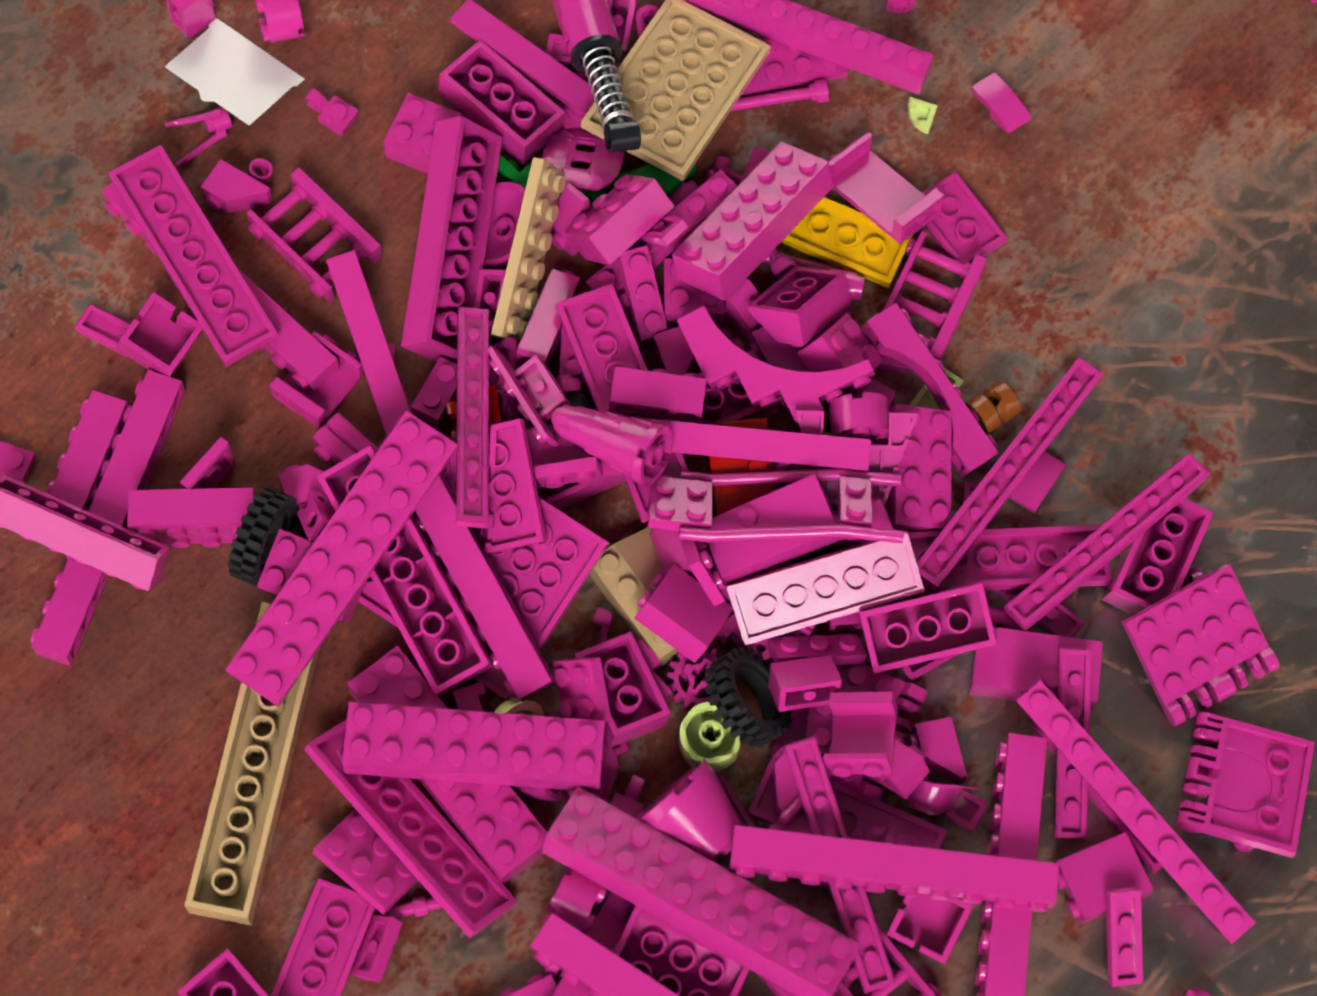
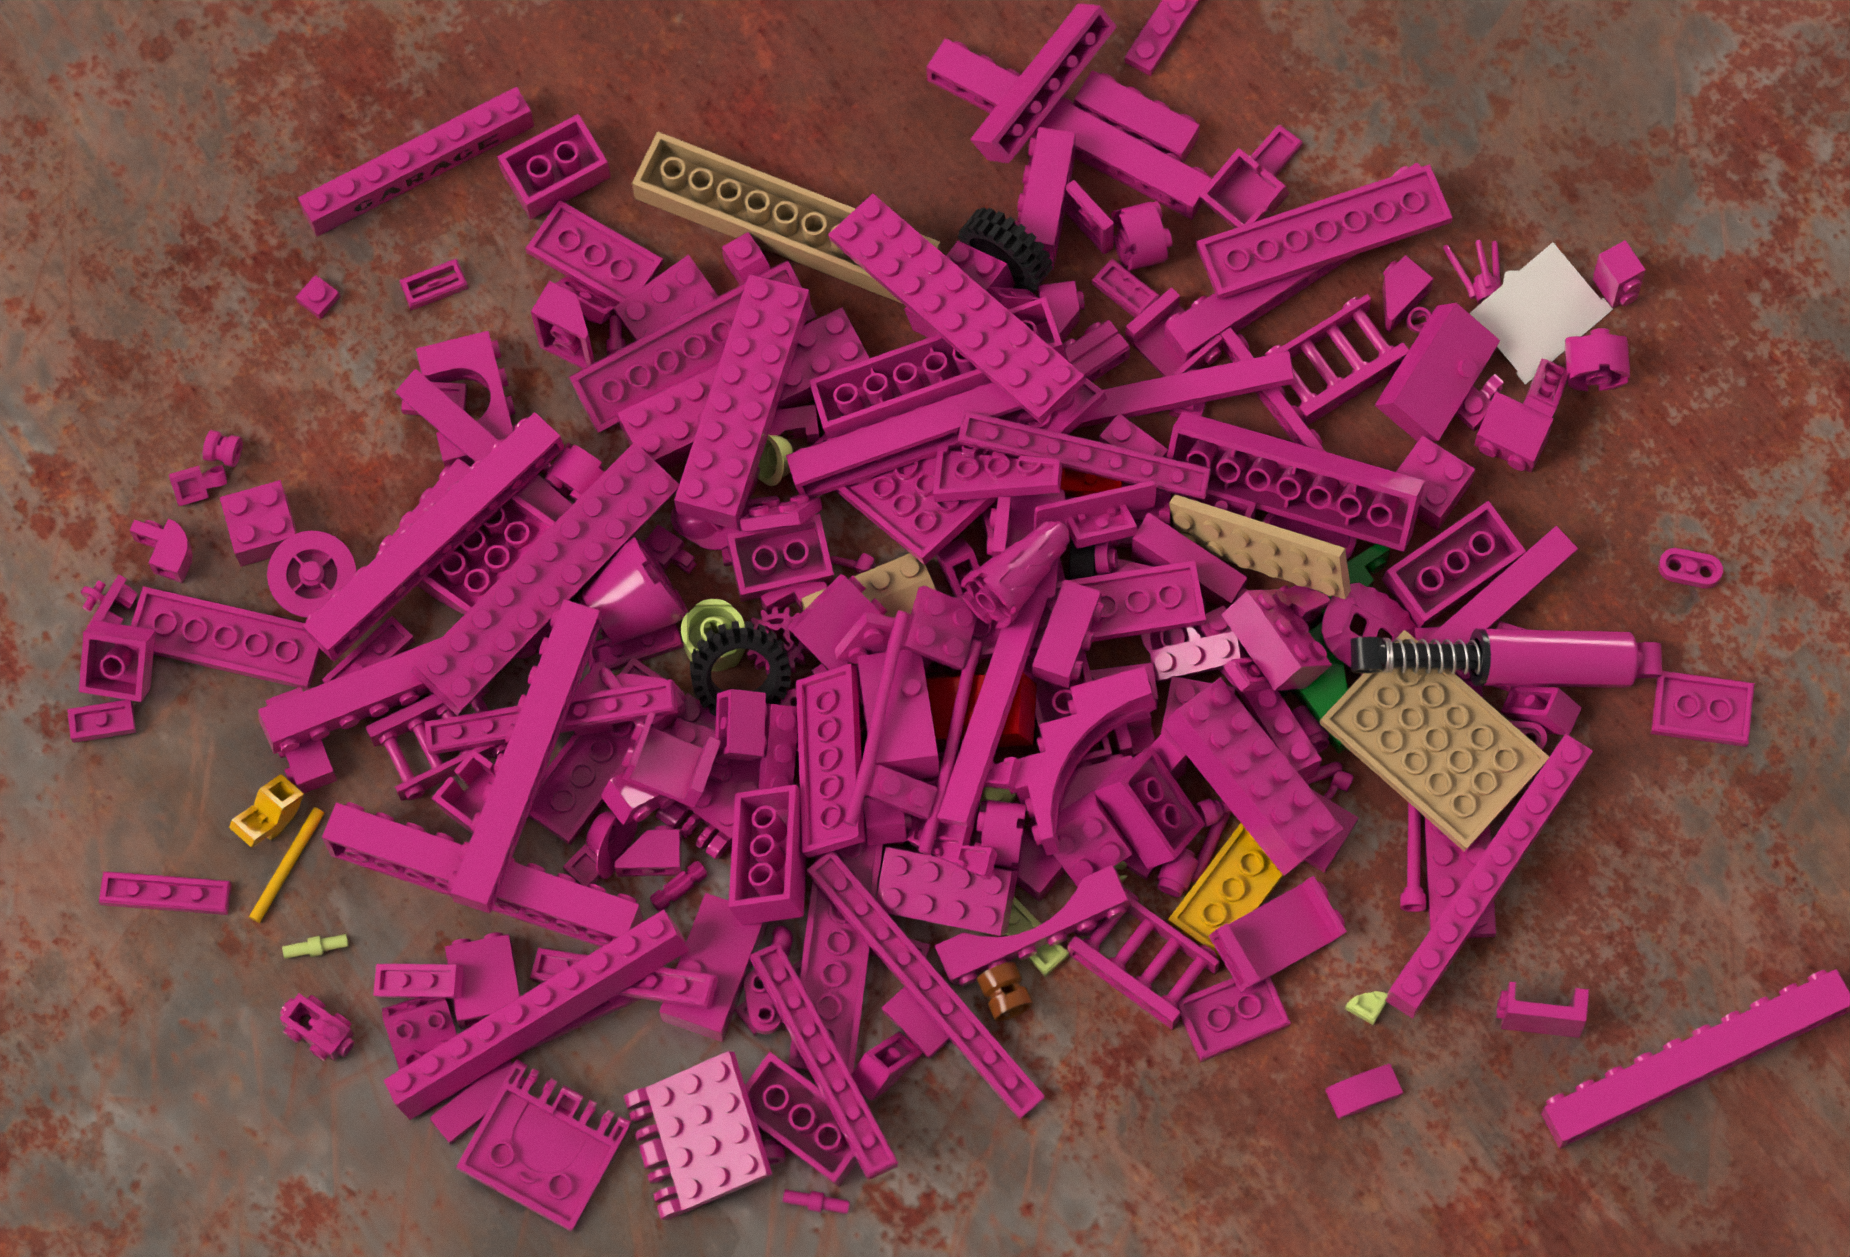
camera: 110 degrees right, 0 degrees up
none -> dark pink bracket [382,998,457,1070]
none -> dark pink tile [429,1060,526,1145]
none -> dark pink slope [531,281,595,369]
none -> dark pink axle [650,861,707,911]
none -> dark pink slope [722,232,771,285]
none -> dark pink plate [744,970,782,1035]
none -> dark pink bar [783,1189,850,1214]
none -> dark pink slope [851,1031,923,1101]
none -> dark pink slope [936,537,980,598]
none -> dark pink plate [1092,258,1160,318]
none -> dark pink brick [1111,201,1172,271]
none -> dark pink plate [1220,327,1332,454]
none -> dark pink brick [1374,303,1500,442]
none -> dark pink slope [1475,391,1554,472]
none -> dark pink tile [1523,358,1567,418]

